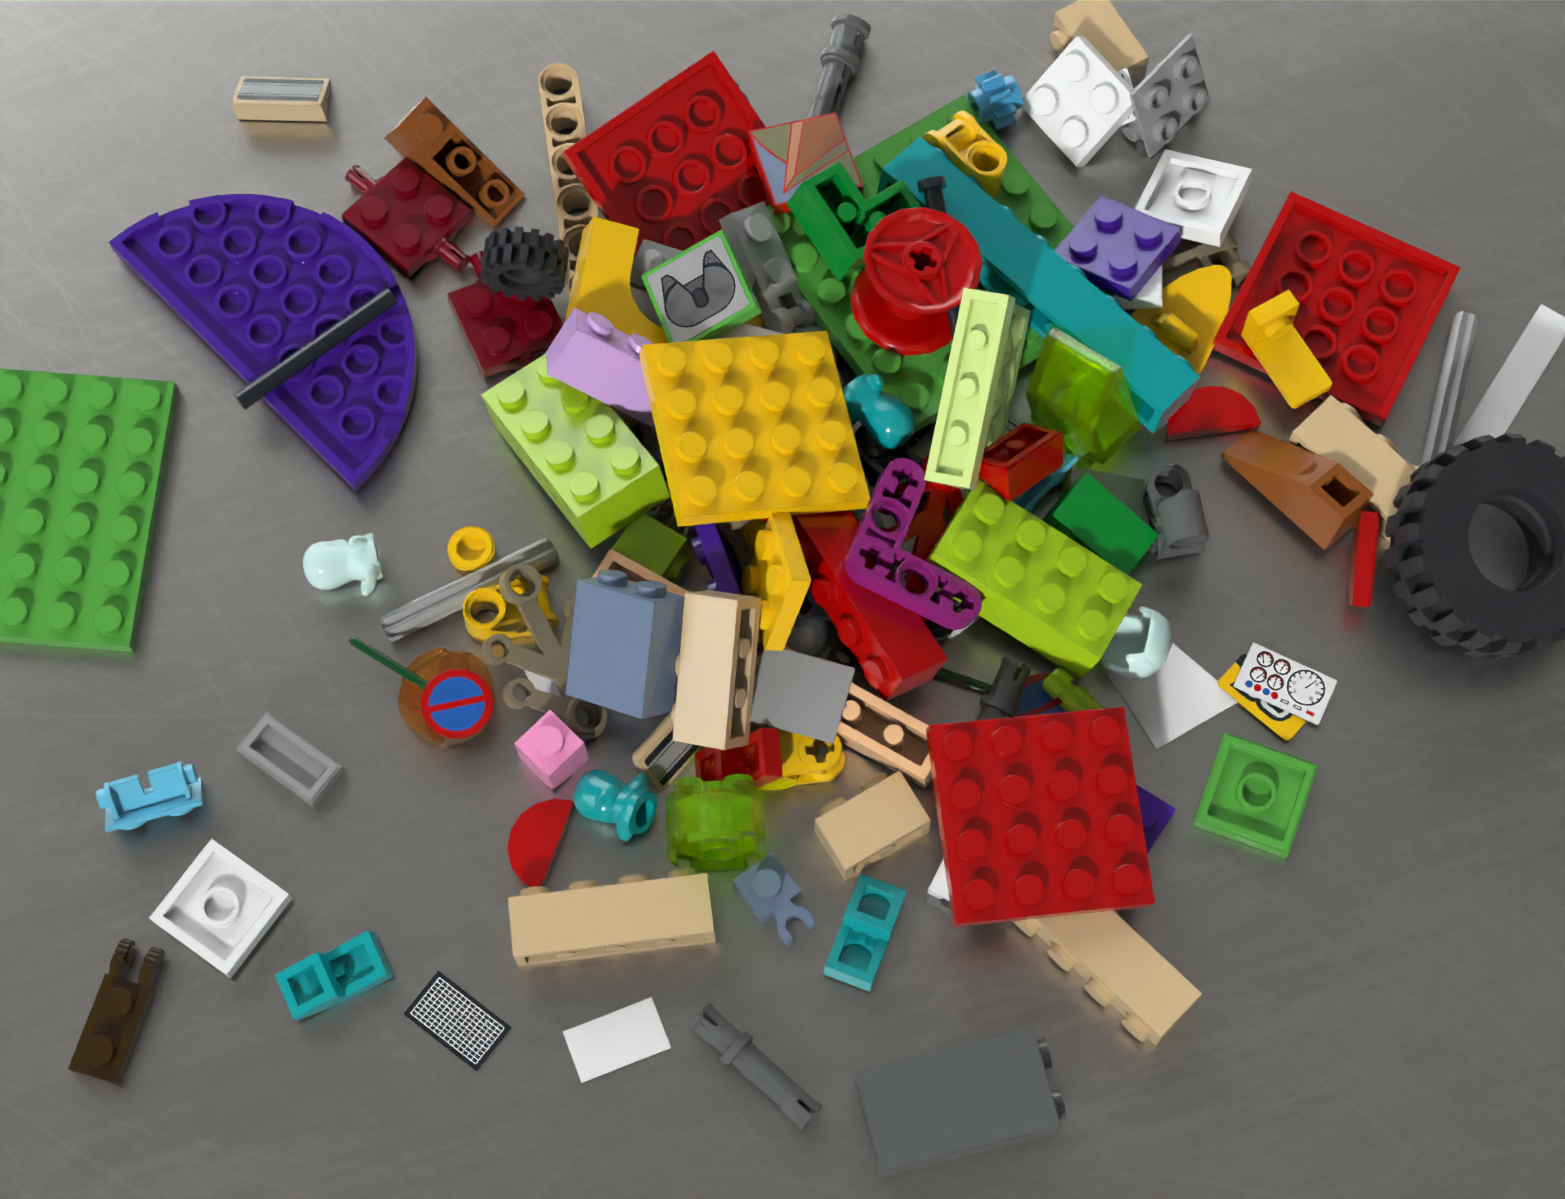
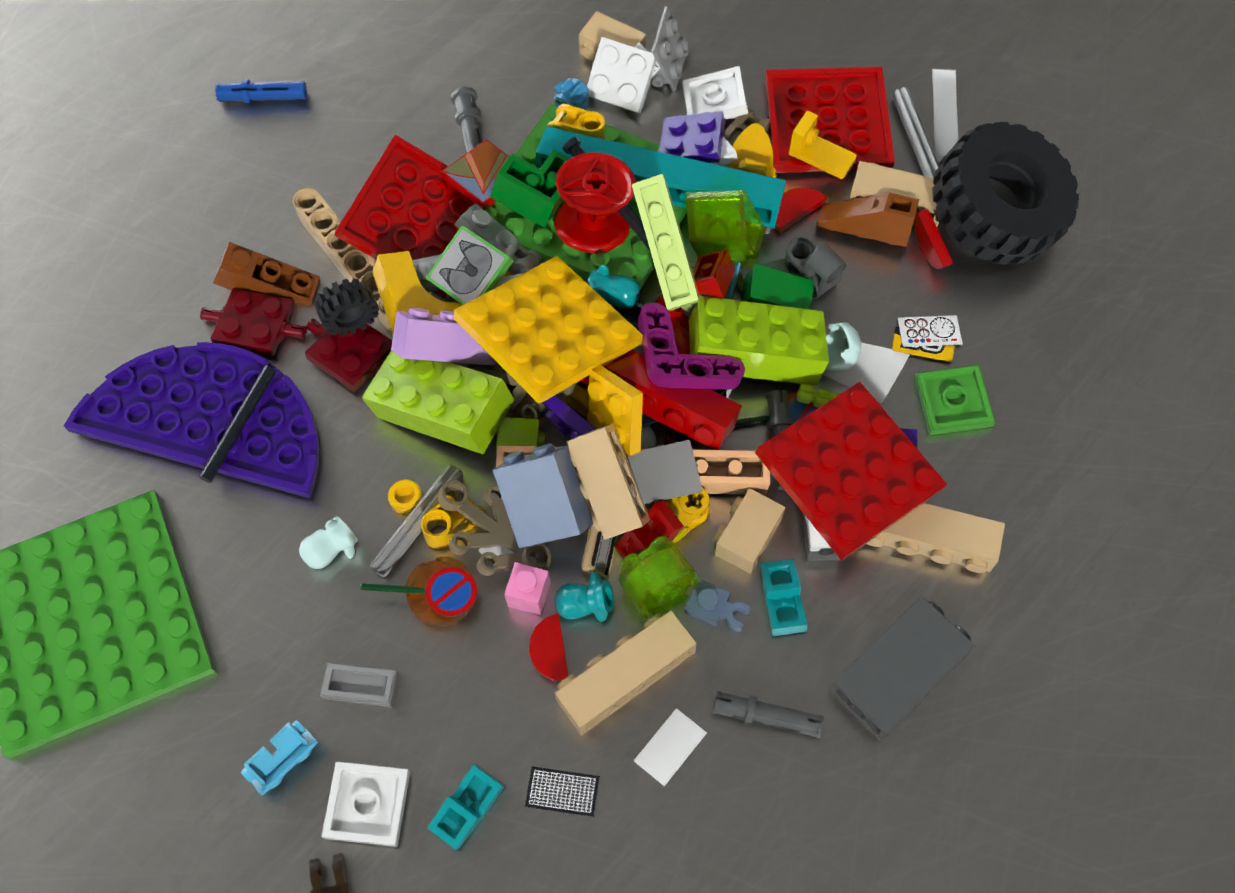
camera: 30 degrees left, 5 degrees down
slope [232,76,331,122] -> none

